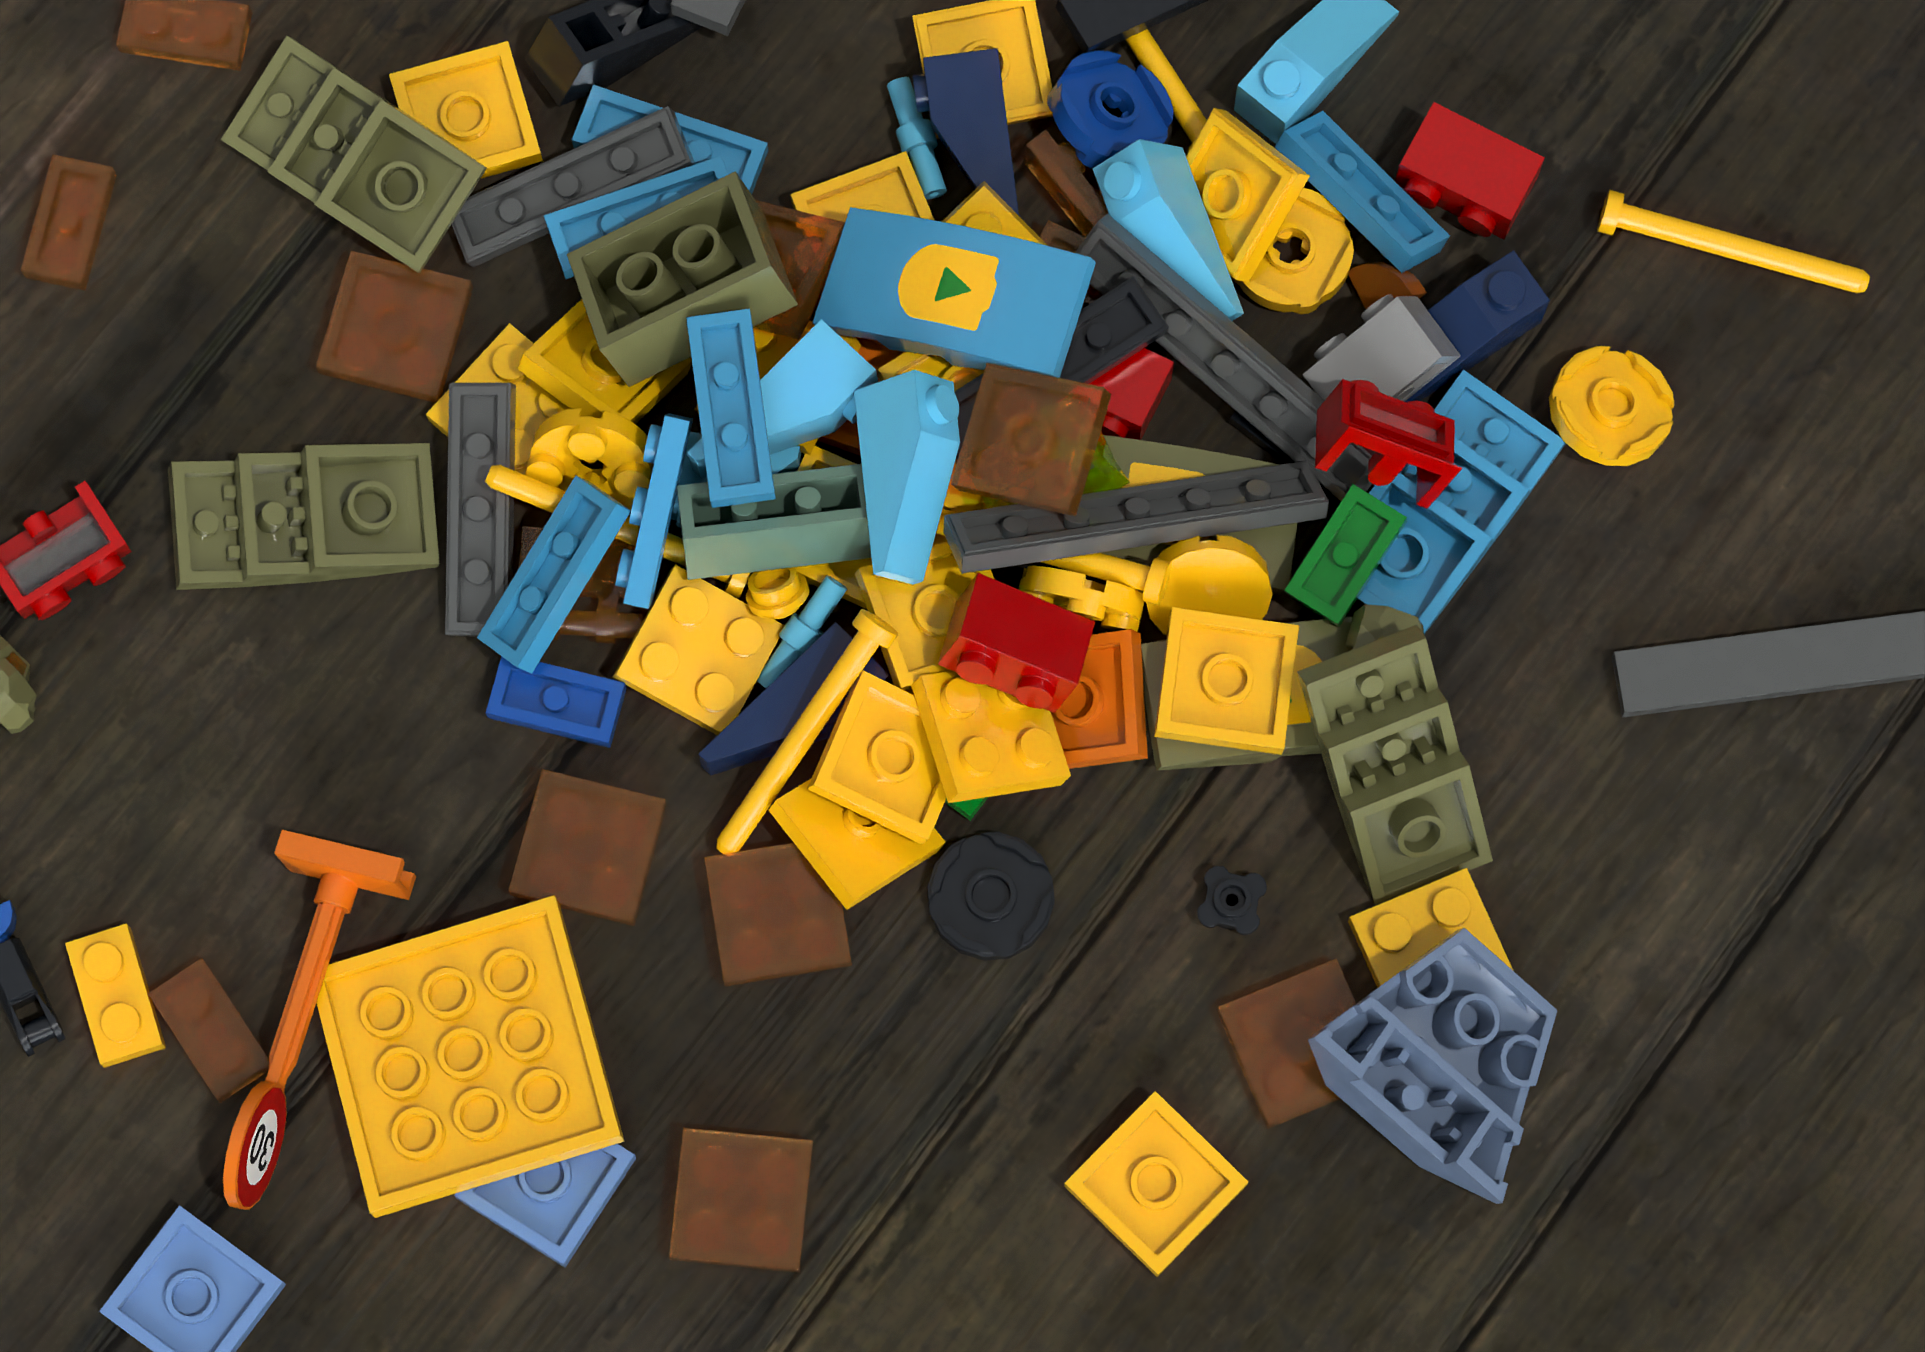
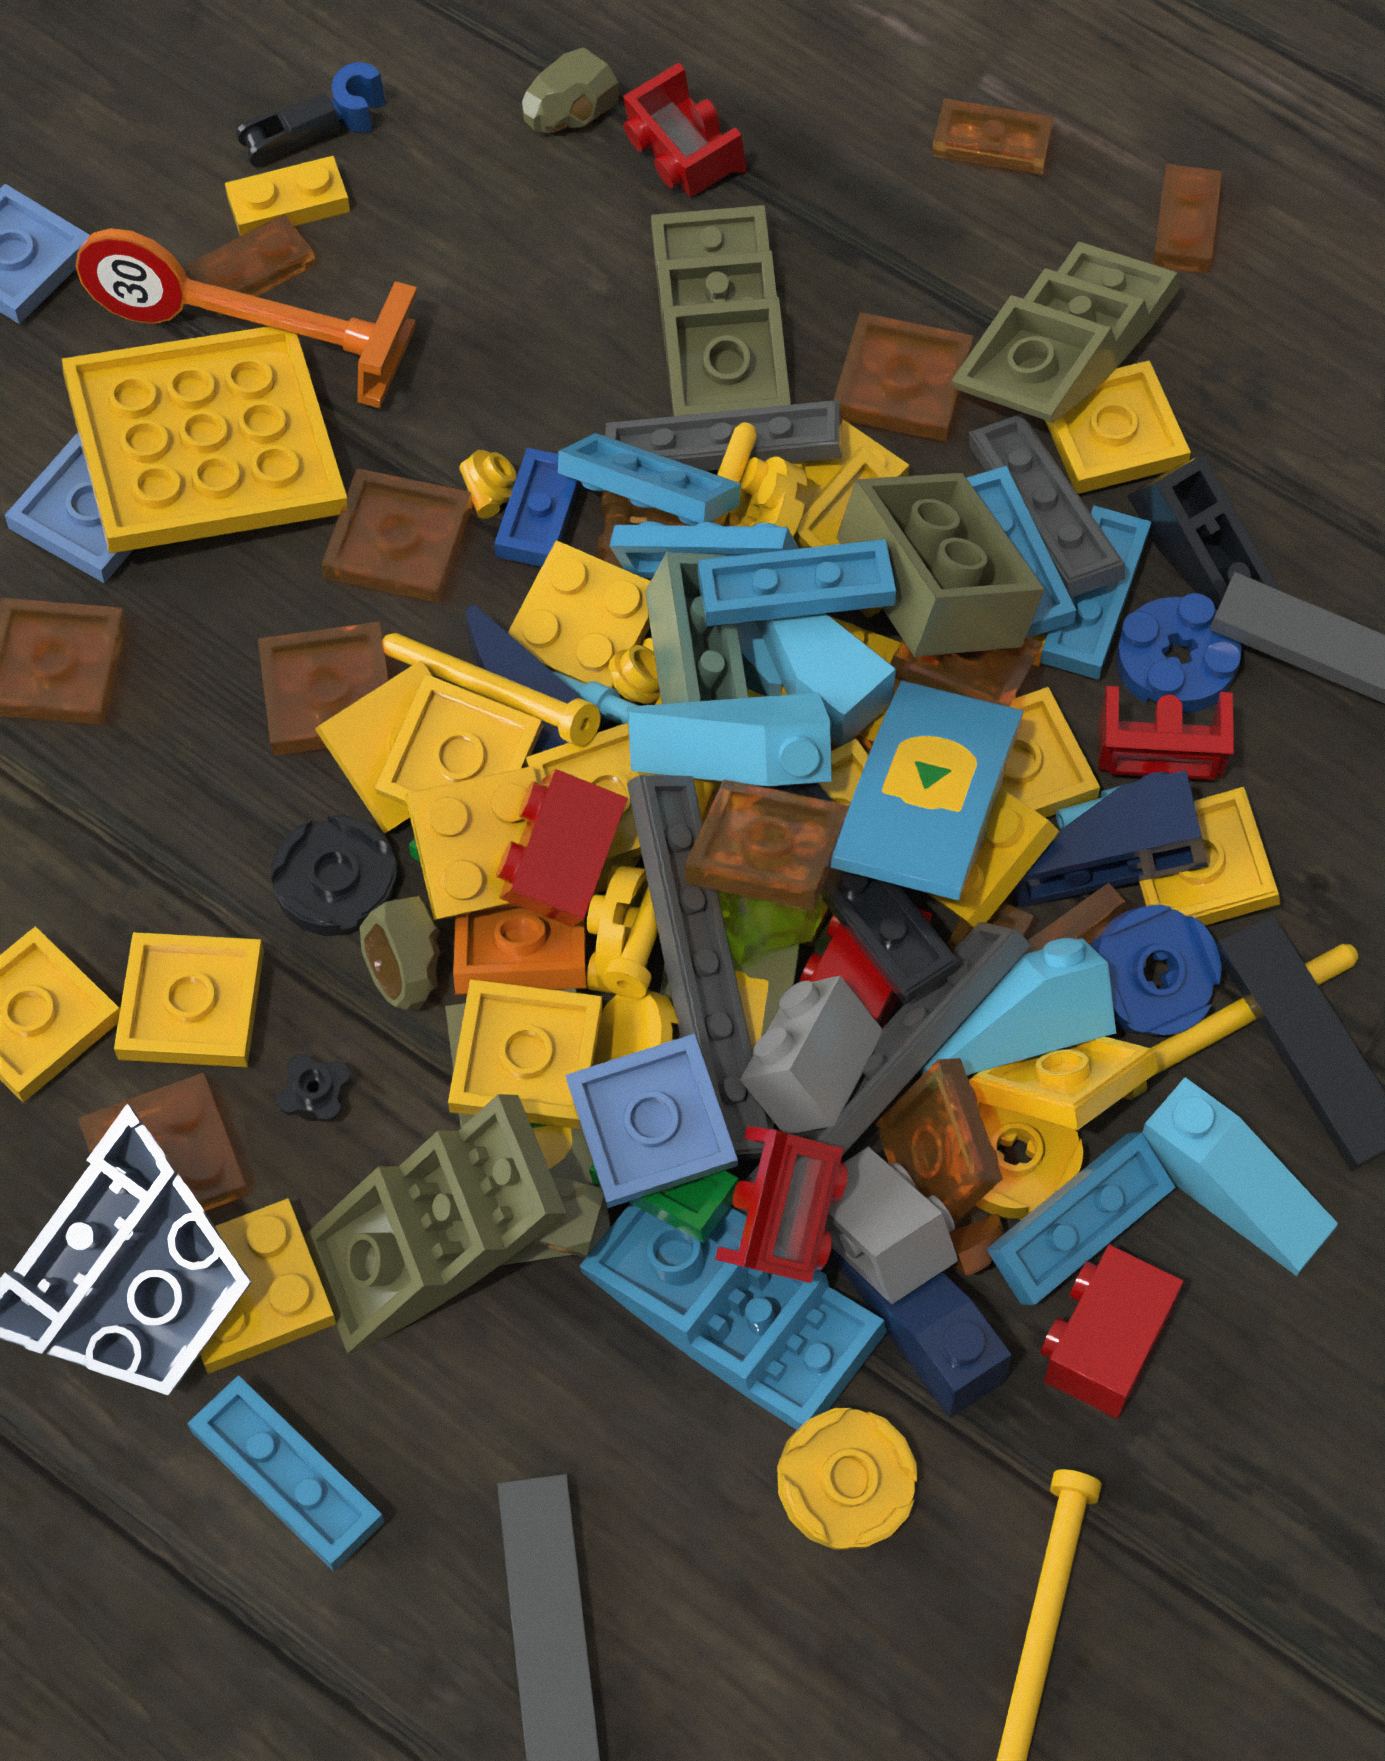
camera: 90 degrees right, 15 degrees down
none -> yellow plate [114,932,264,1068]
none -> dark azure plate [187,1375,385,1572]
none -> olive rock [360,896,441,1010]
none -> yellow plate [459,450,517,519]
none -> medium blue plate [565,1033,738,1208]
none -> light grey brick [740,976,883,1134]
none -> clear orange plate [875,1058,1003,1224]
none -> red window [1098,686,1234,780]
none -> blue plate [1116,593,1241,713]

